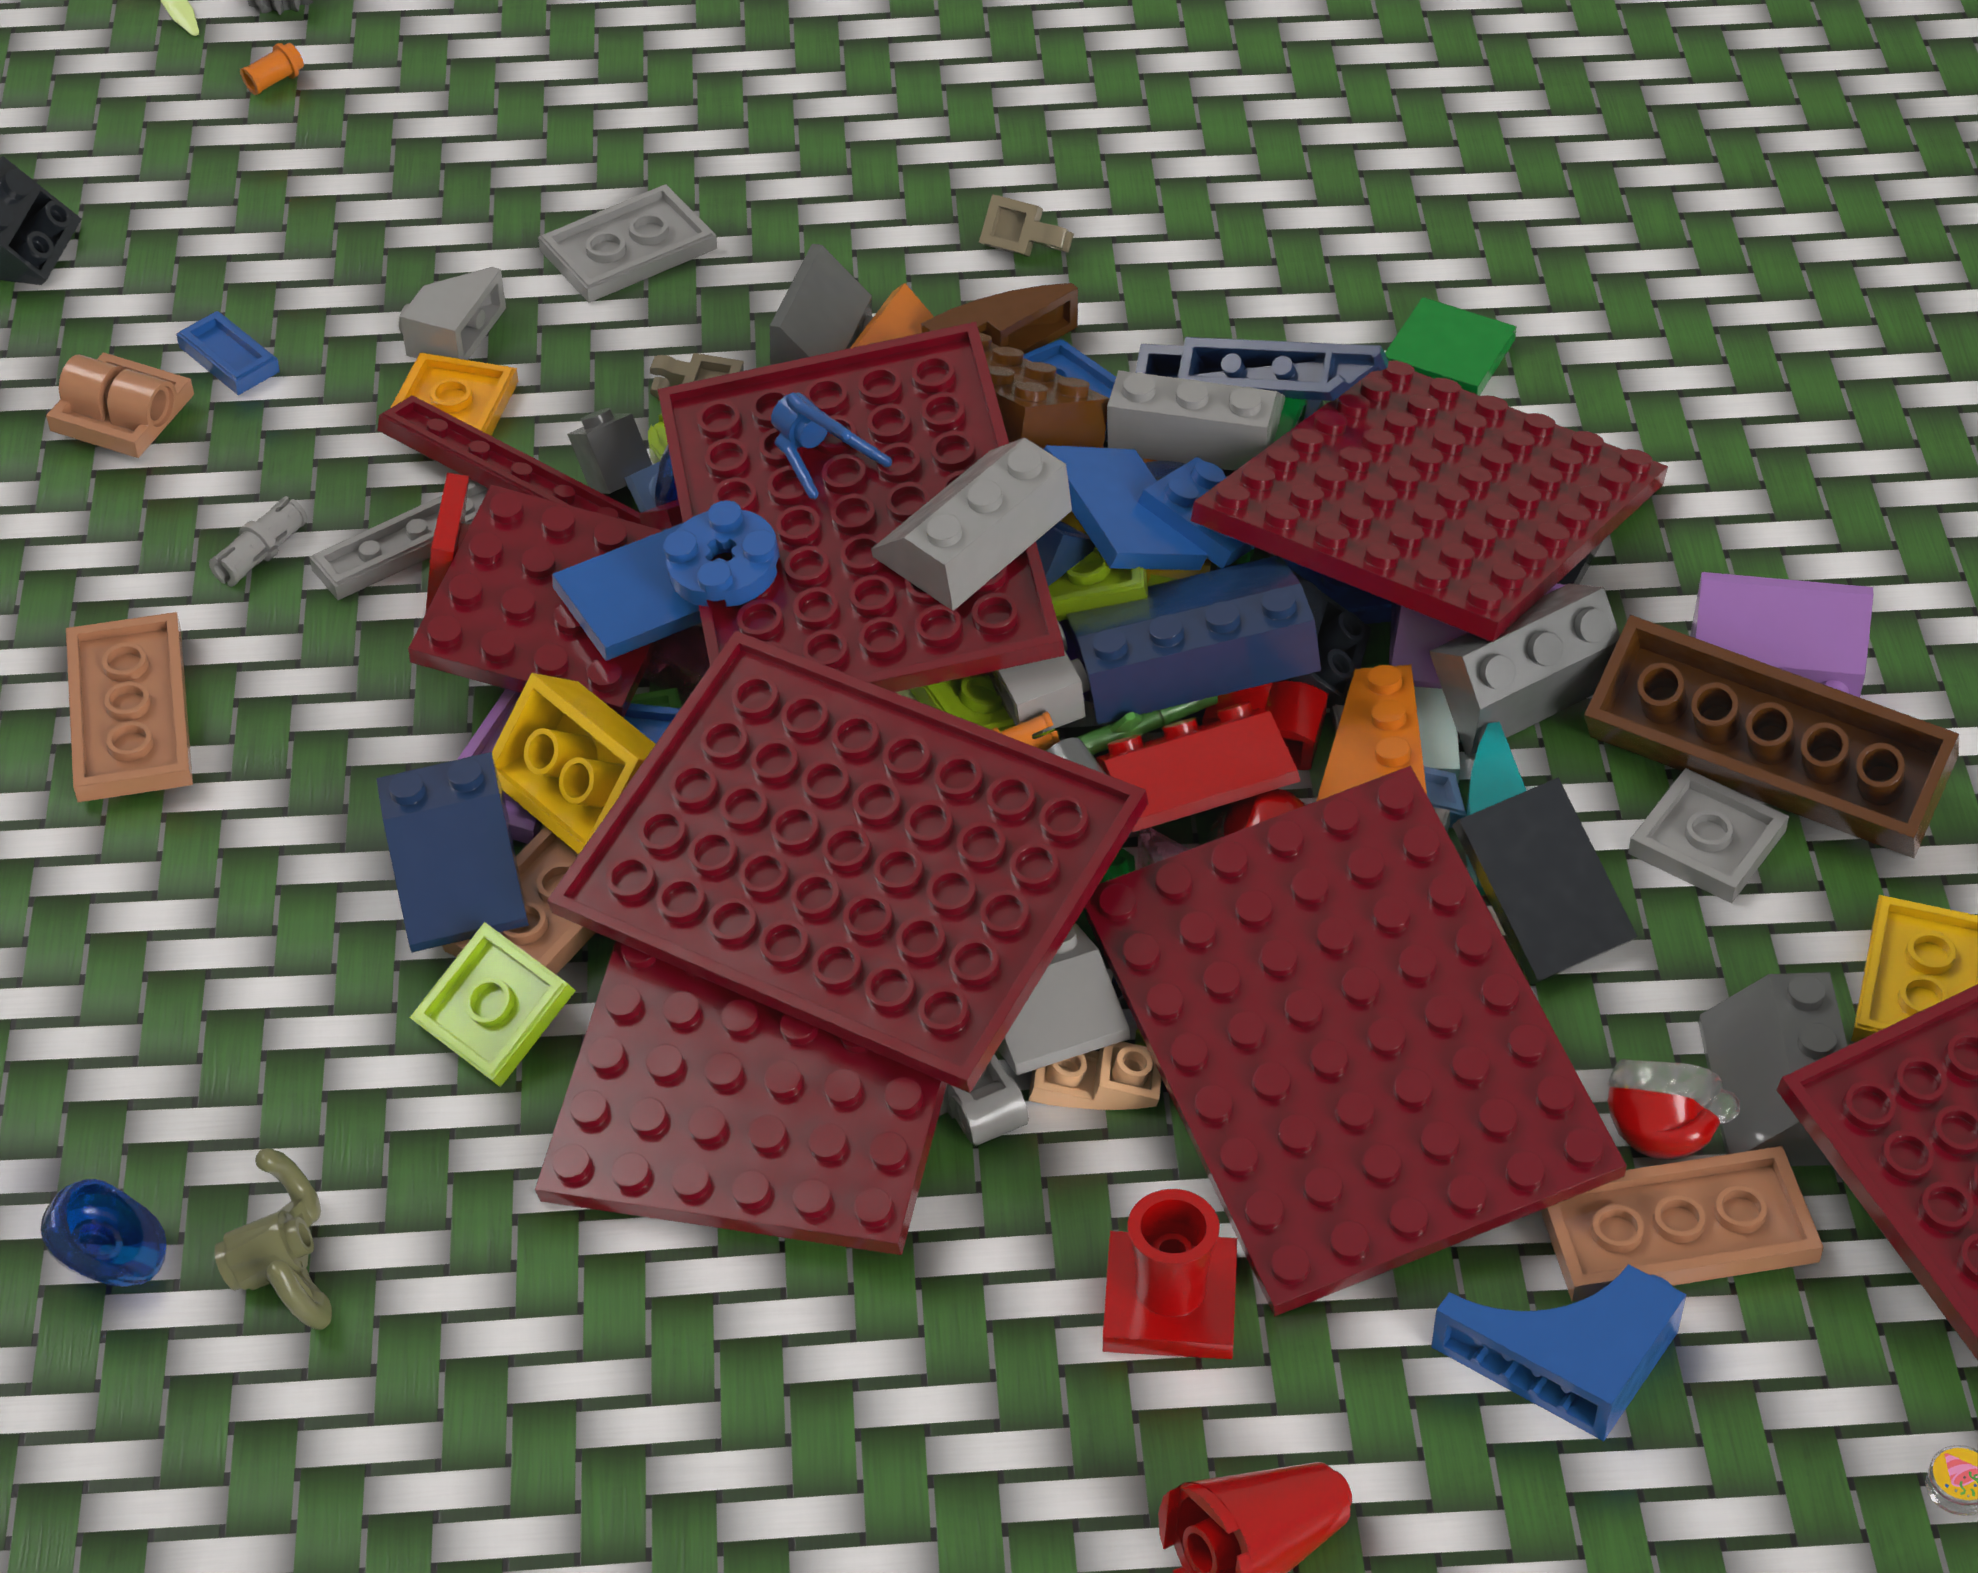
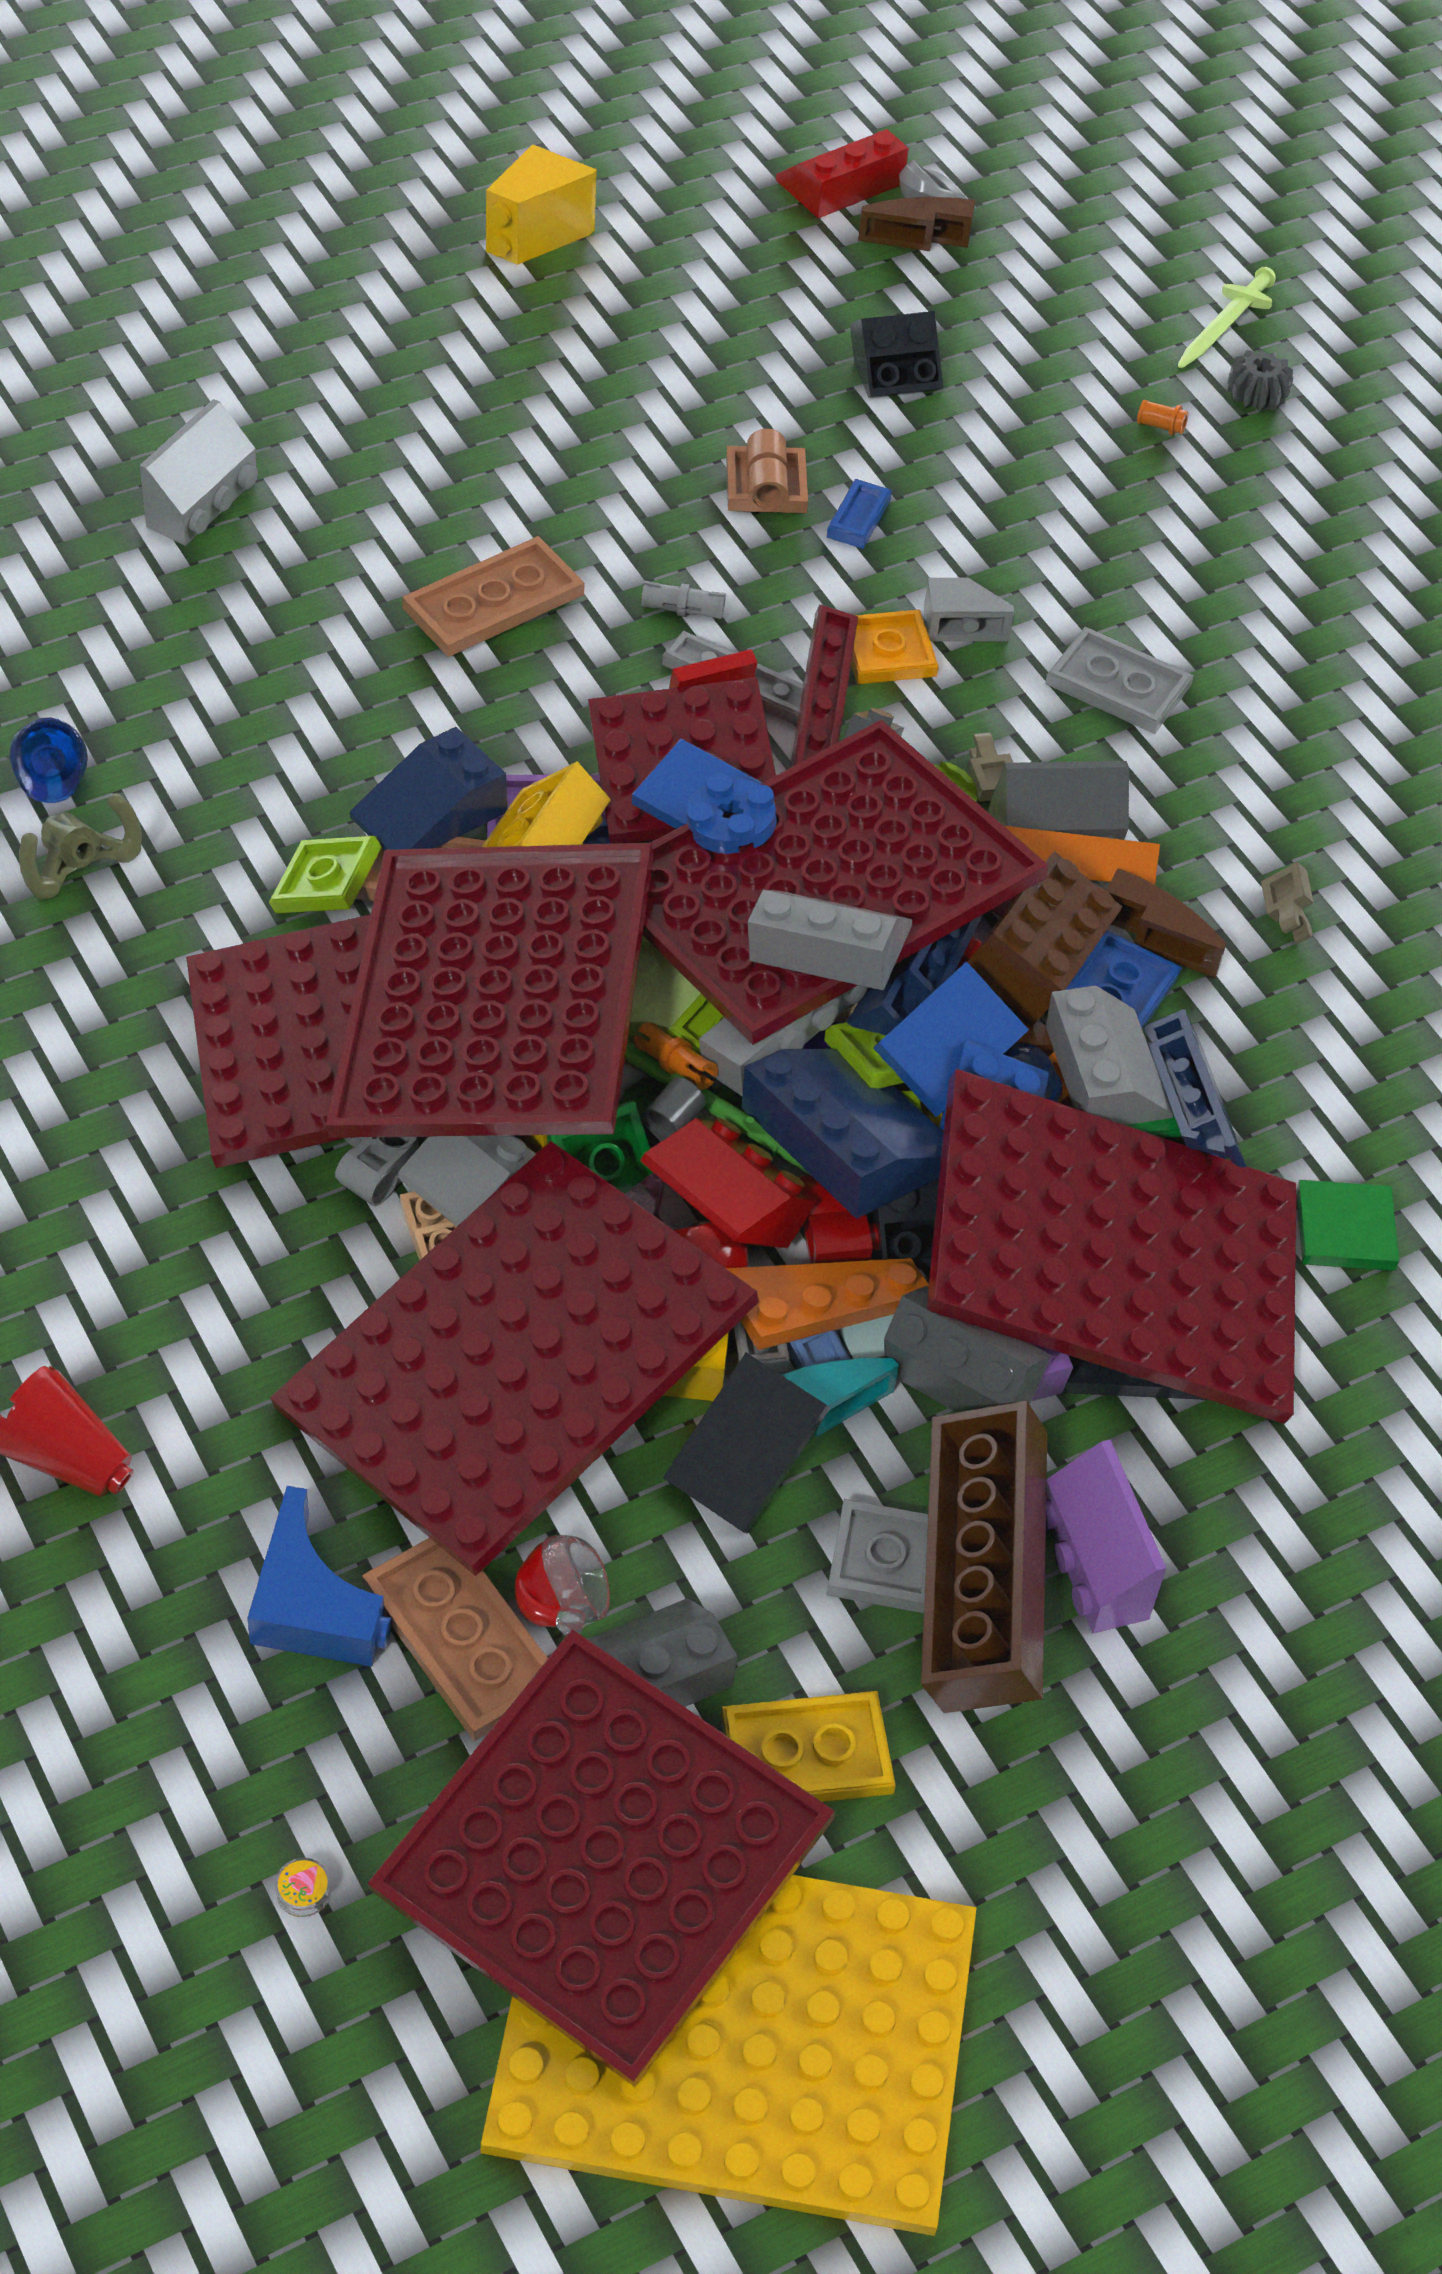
camera: 60 degrees right, 5 degrees up
blue plant [771,393,892,499] -> none
red plant [1102,1189,1238,1359] -> none

